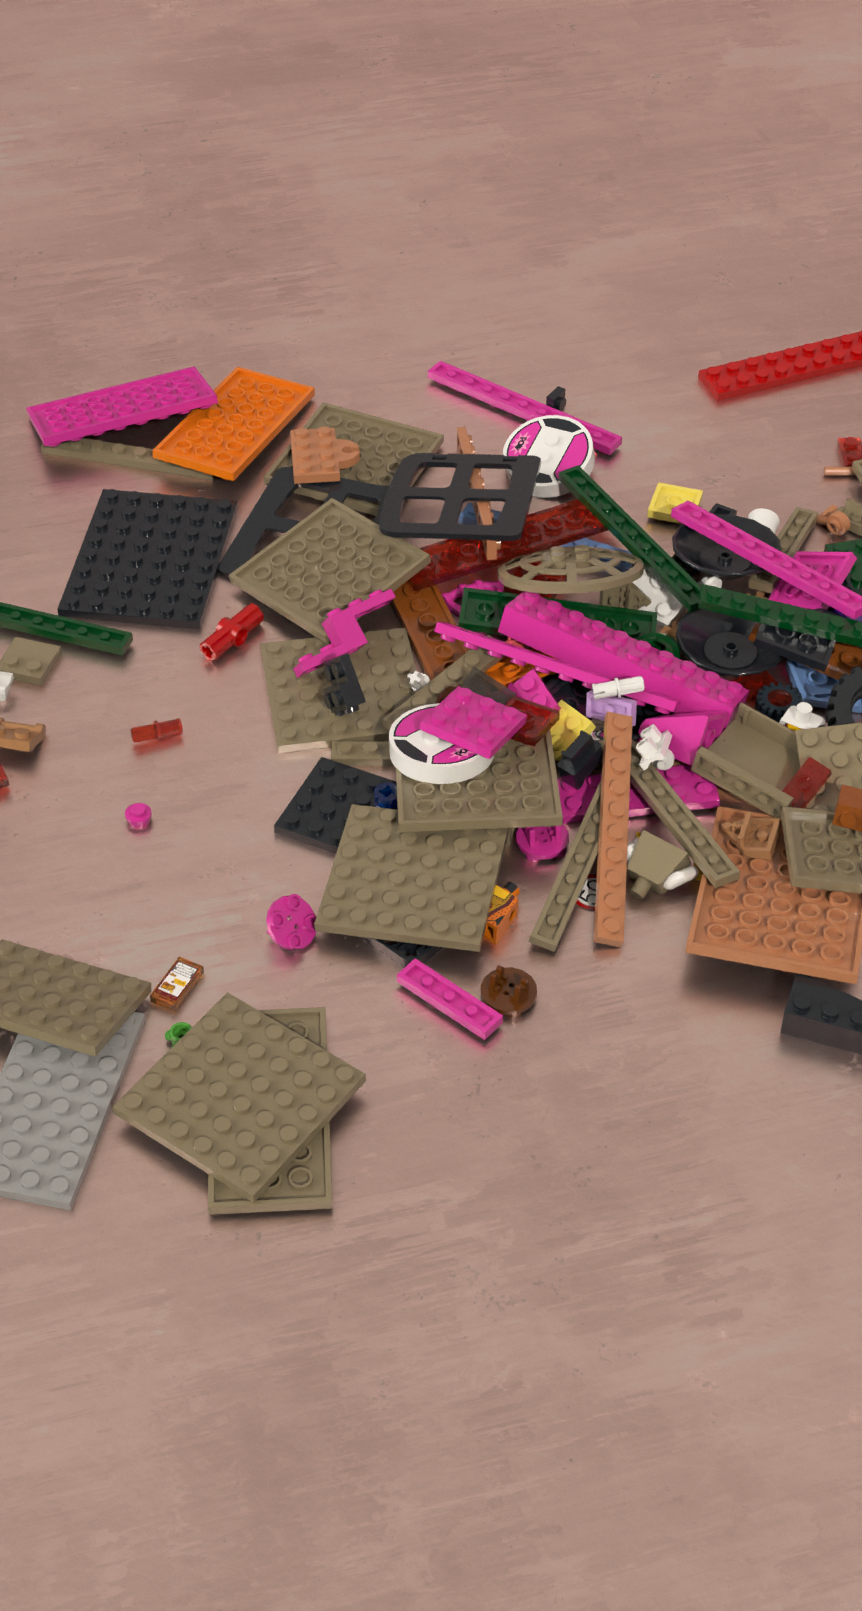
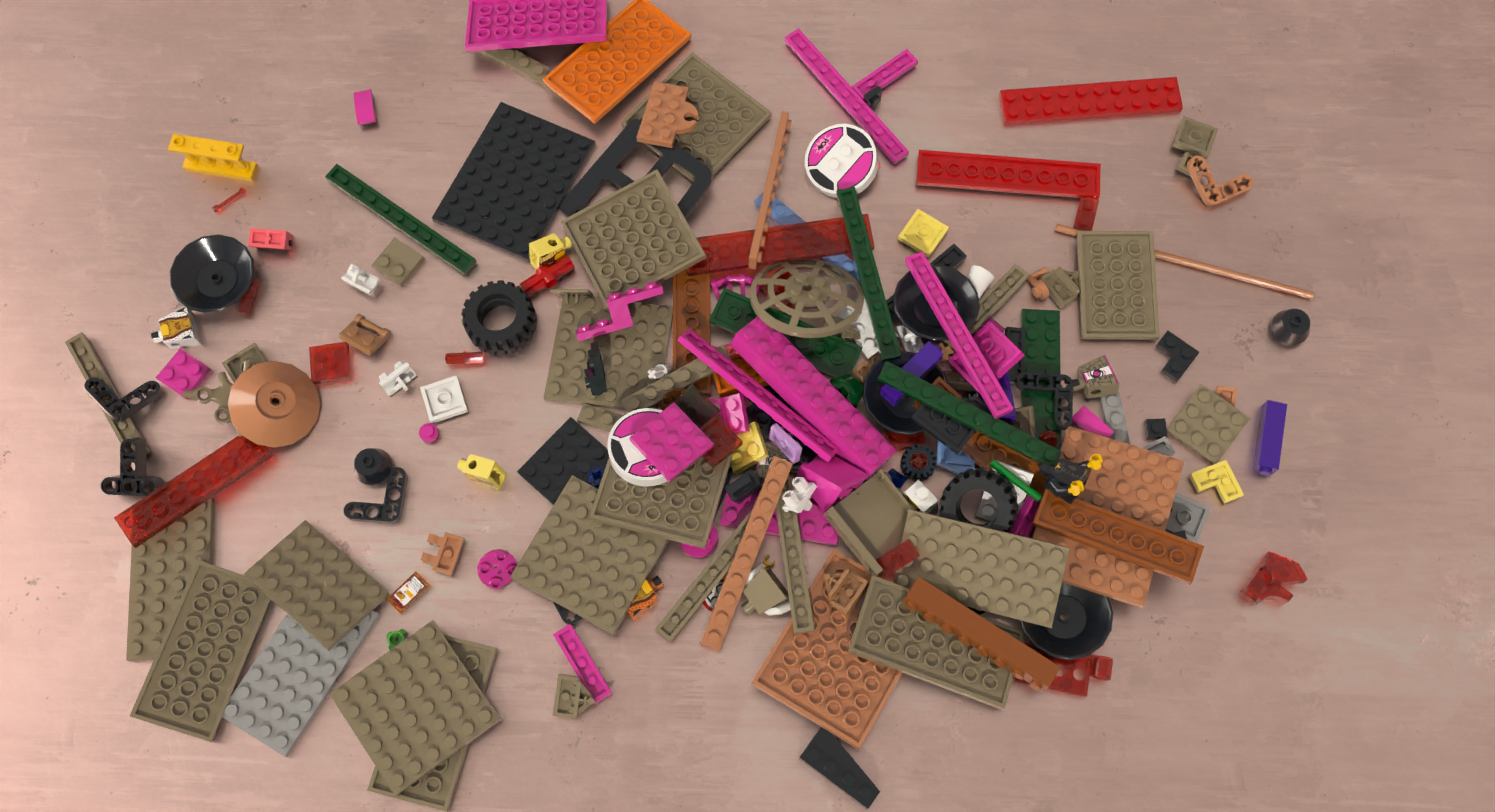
camera: 20 degrees right, 25 degrees up
black window [379,453,541,541] -> none
reddish brown plate [481,965,537,1018] -> none
white axle [592,676,645,700] -> none
none -> black beam [344,467,408,524]
none -> black cone [354,448,393,485]
none -> white hips [379,361,417,396]
none -> white plate [420,375,468,423]
none -> nougat plate [420,532,465,576]
none -> light yellow torso [457,454,508,491]
none -> black tyre [461,280,537,356]
none -> light yellow torso [529,233,572,270]
none -> dark tan piece [550,289,593,304]
none -> dark tan slope [553,674,596,718]
none -> dark pink plate [852,49,918,99]
none -> dark purple brick [880,341,943,407]
none -> red plate [916,150,1101,200]

